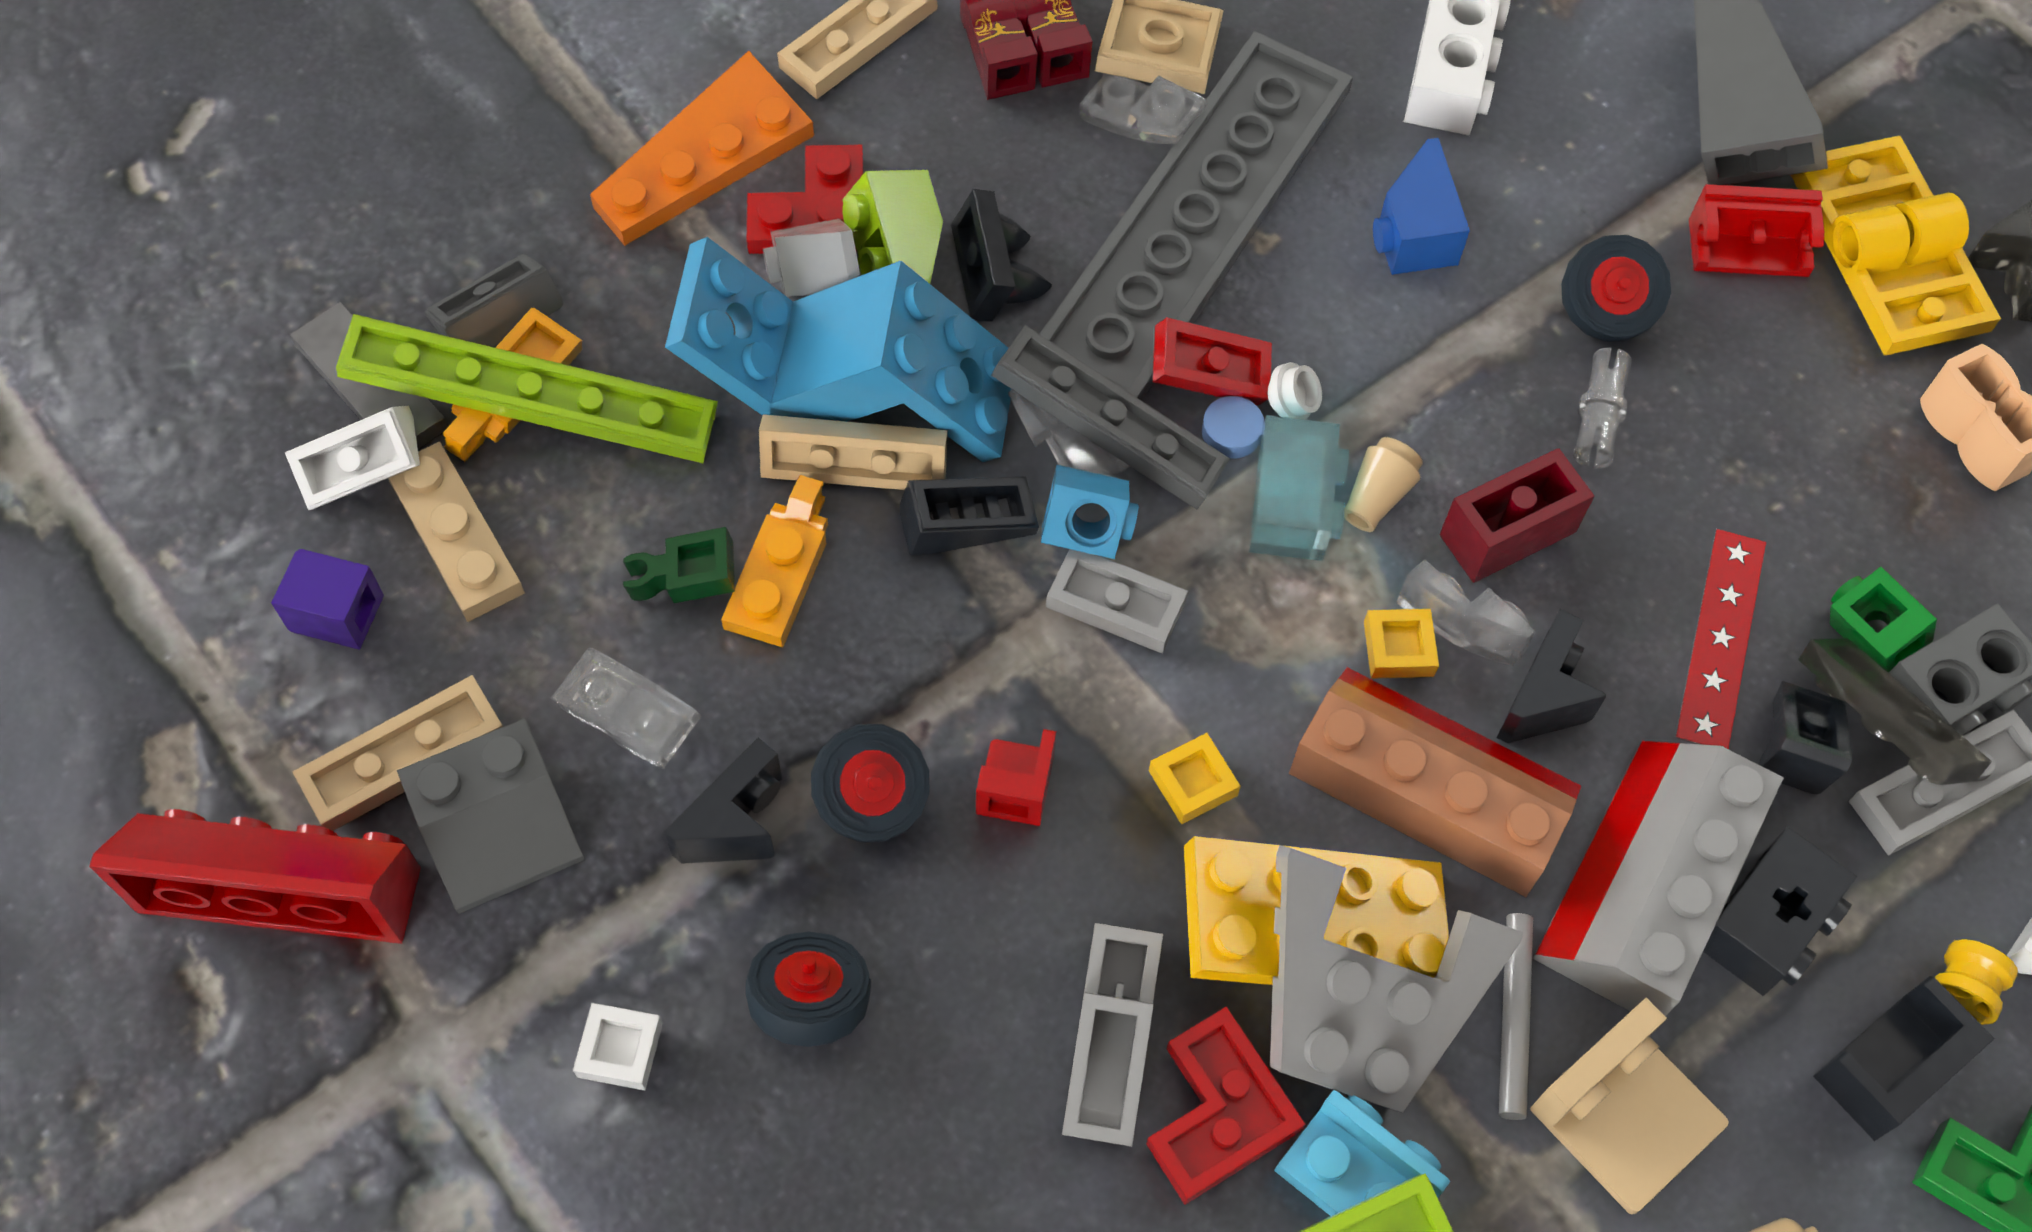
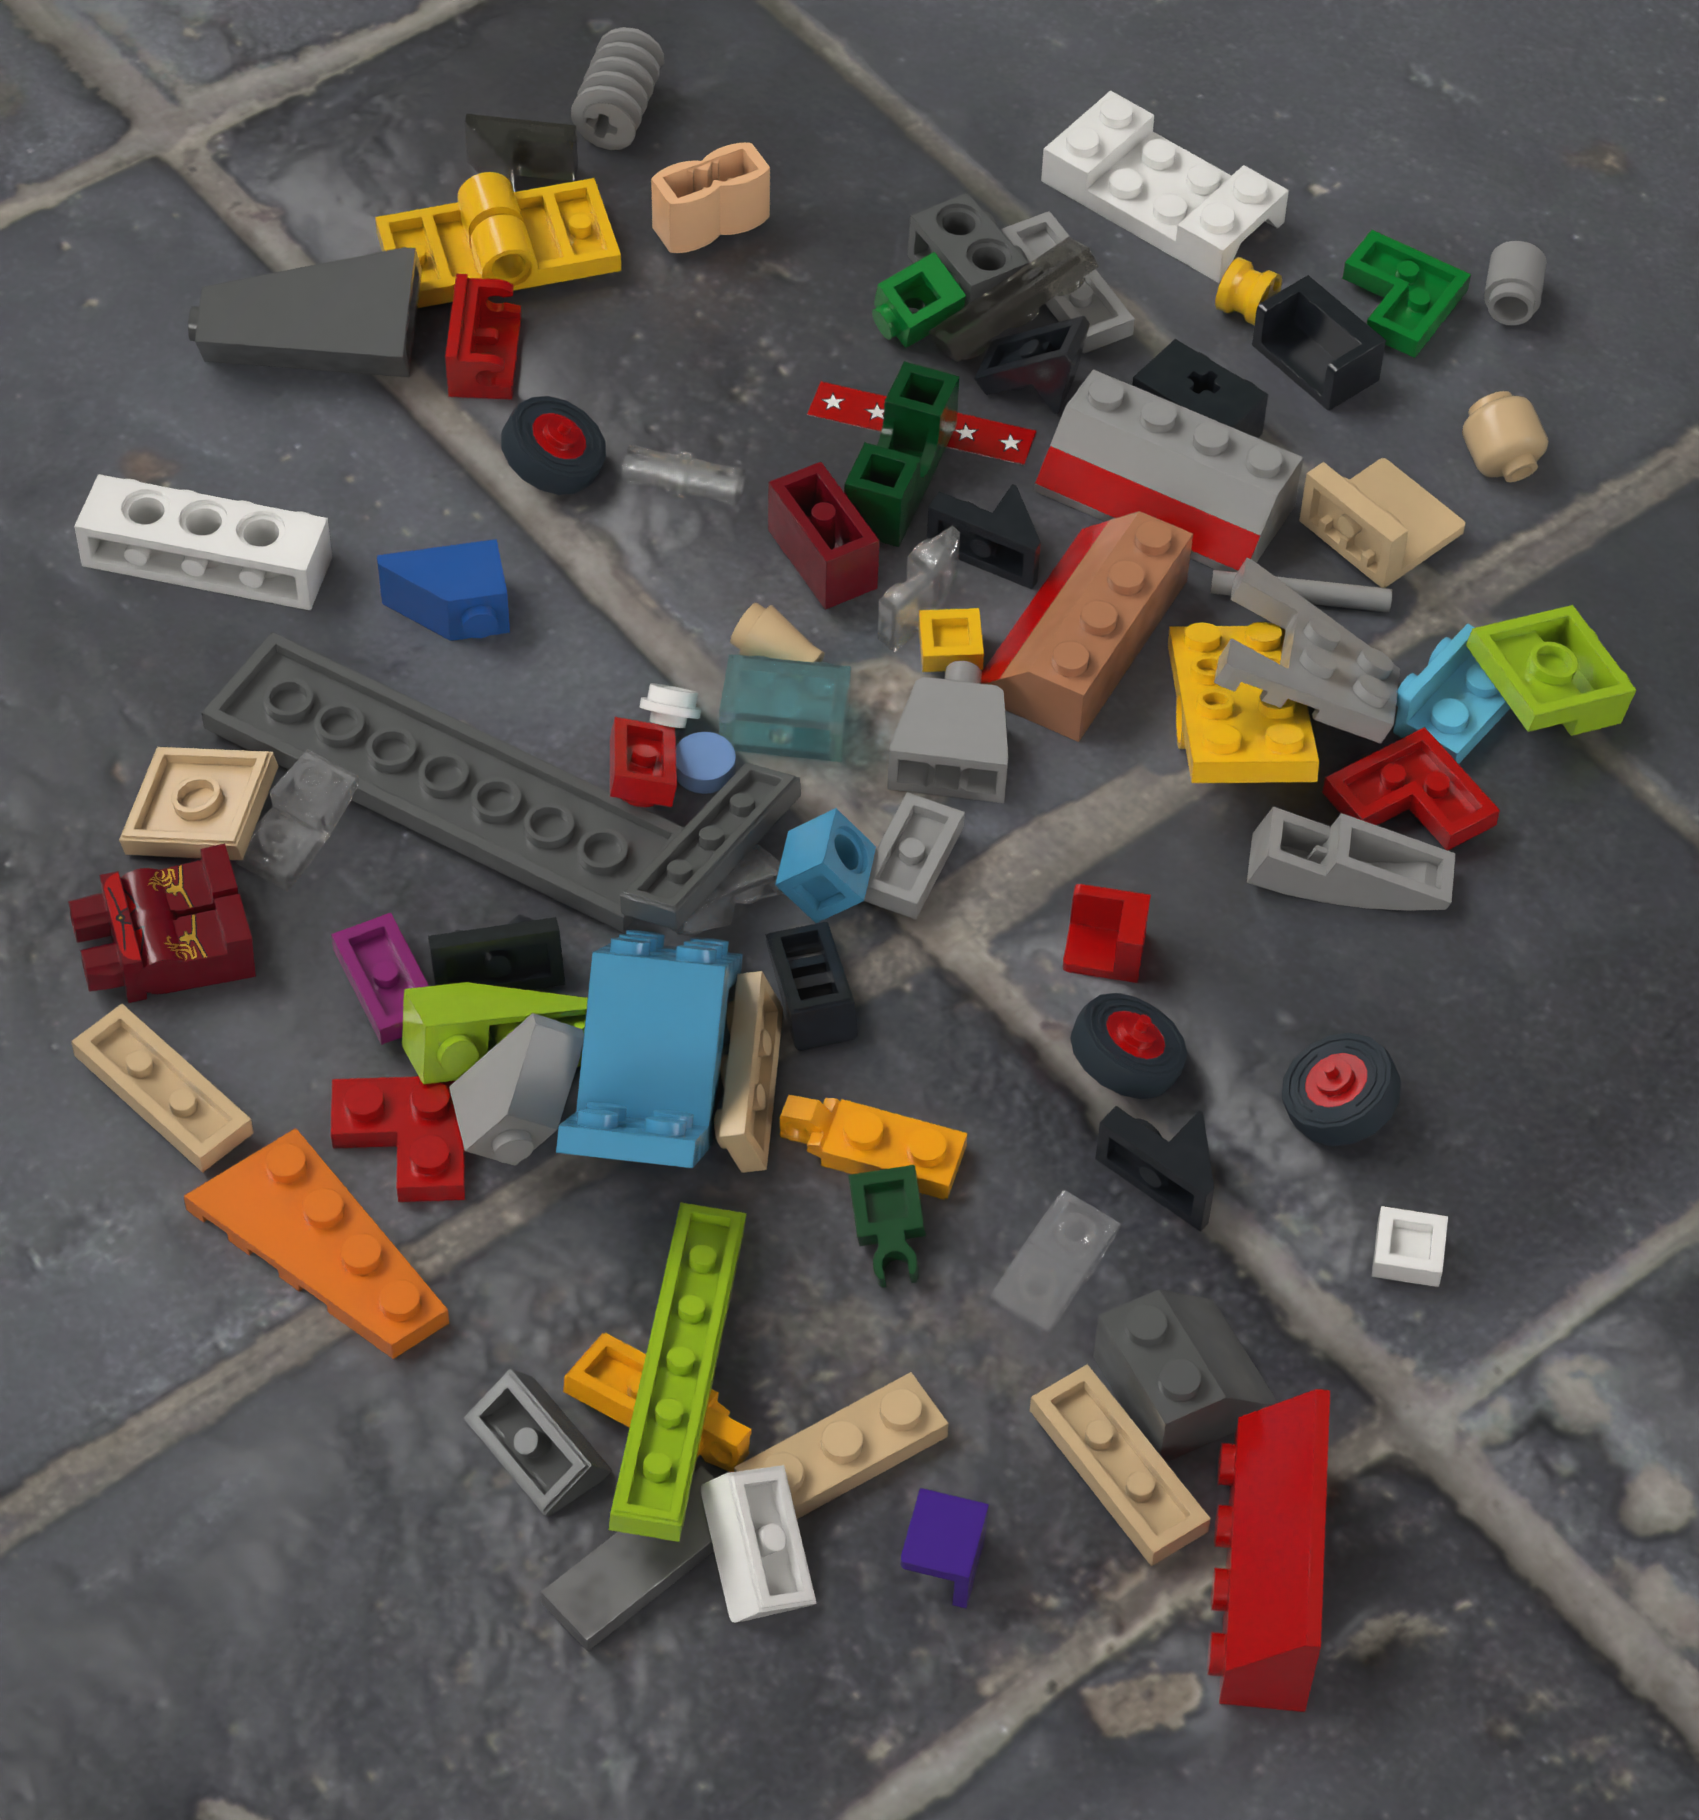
camera: 90 degrees left, 10 degrees down
yellow plate [1149,733,1241,825] -> none
none -> magenta plate [331,913,429,1045]
none -> dark green arch [844,361,960,547]
none -> light grey torso [887,661,1008,803]

